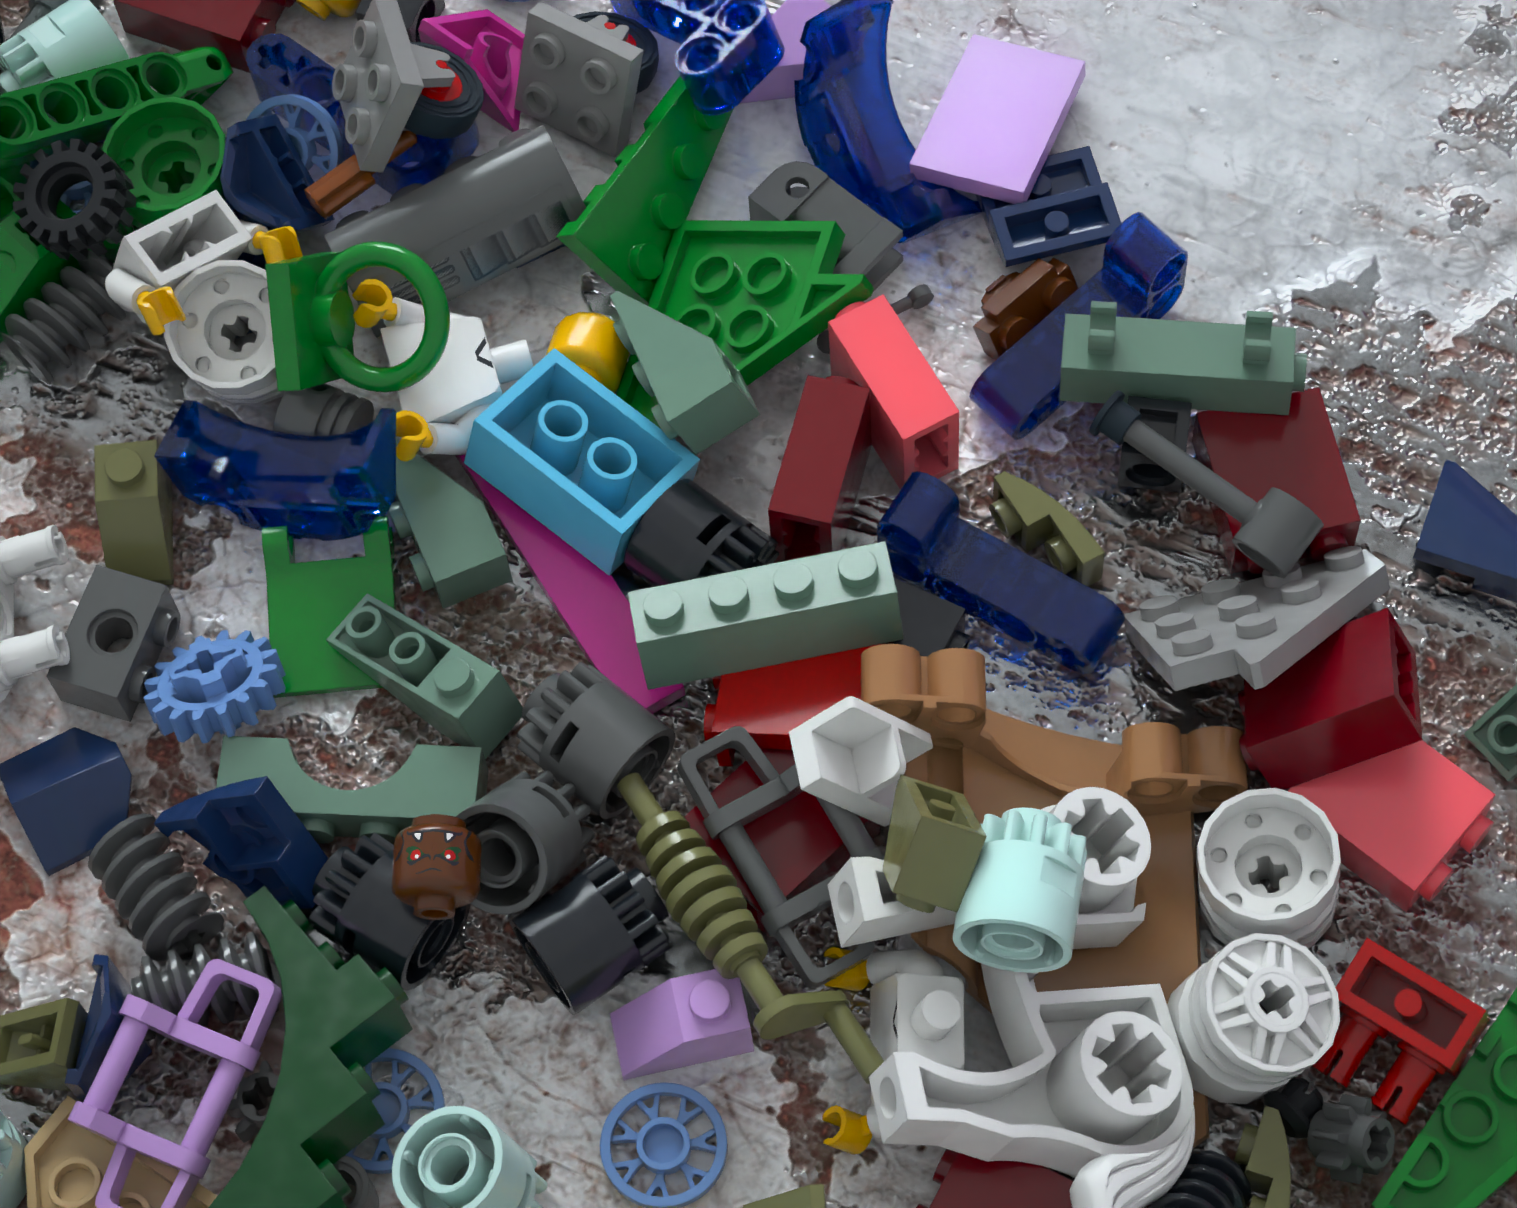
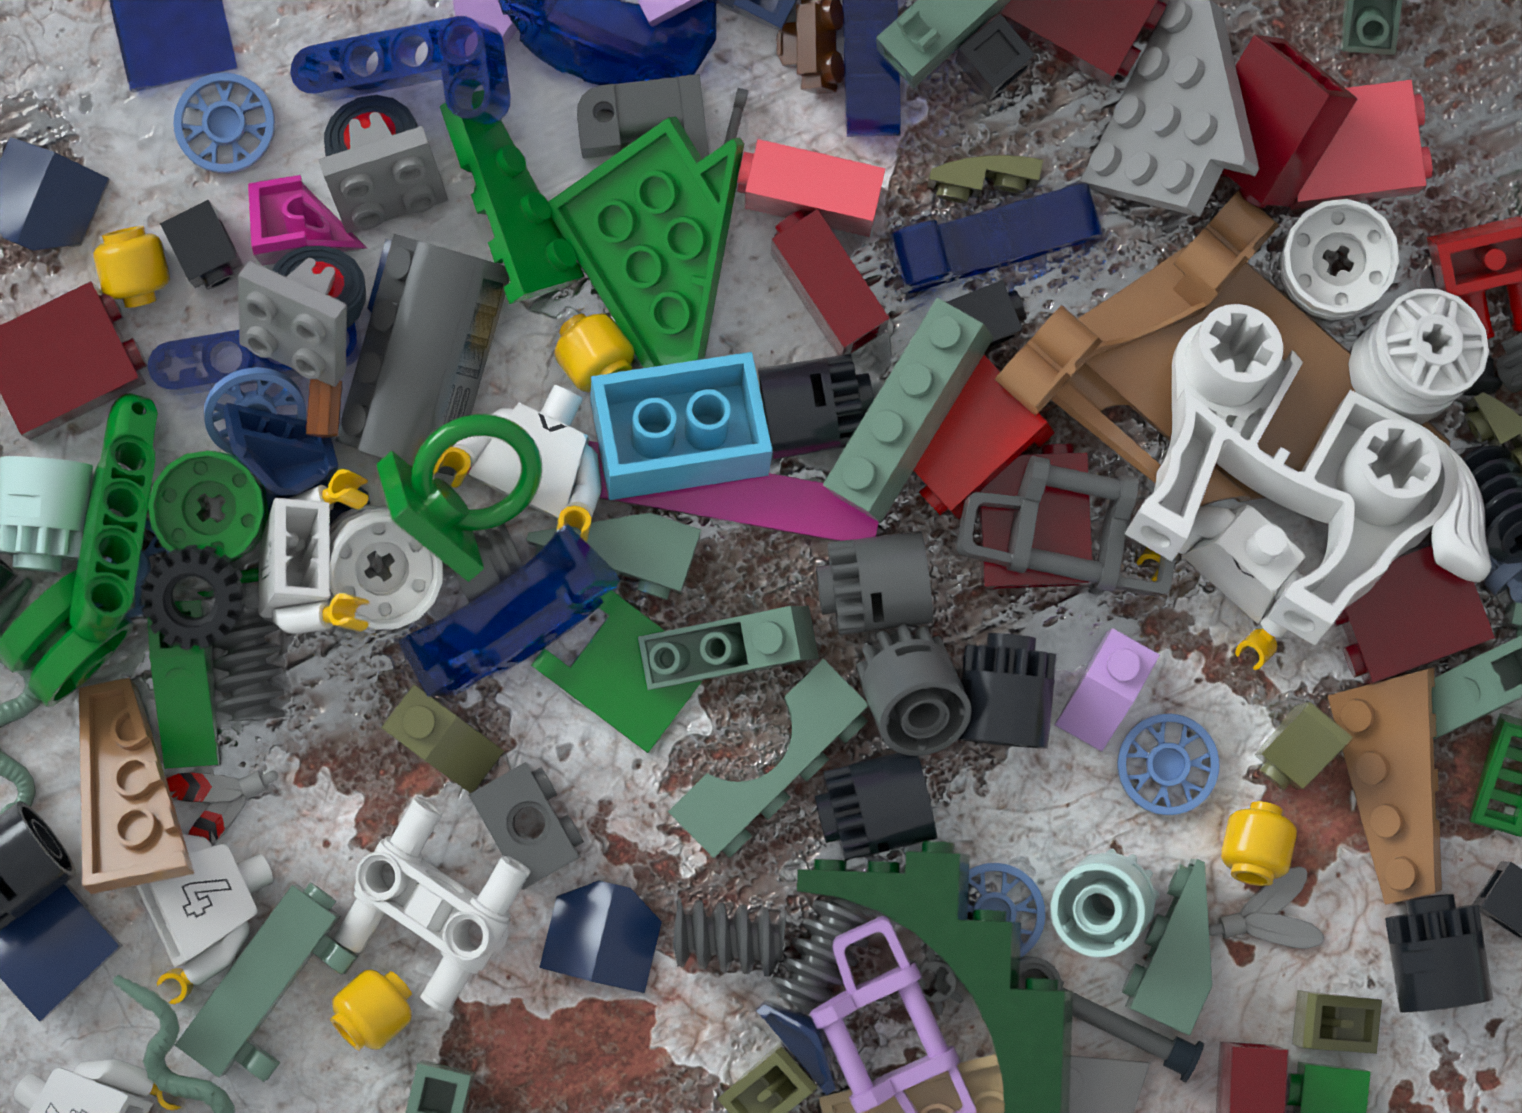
camera: 60 degrees left, 20 degrees up
medium blue gear [143,630,286,743] -> none
dark blue slope [154,776,329,909] -> none
reddish brown head [391,814,482,920] -> none
sand green slope [610,290,760,455] -> none
olive piece [617,773,884,1084] -> none
white panel [789,696,933,827] -> none
olive slope [882,775,987,913] -> none
light aqua gear [953,807,1087,973] -> none
dark grey piece [1089,390,1324,578] -> none

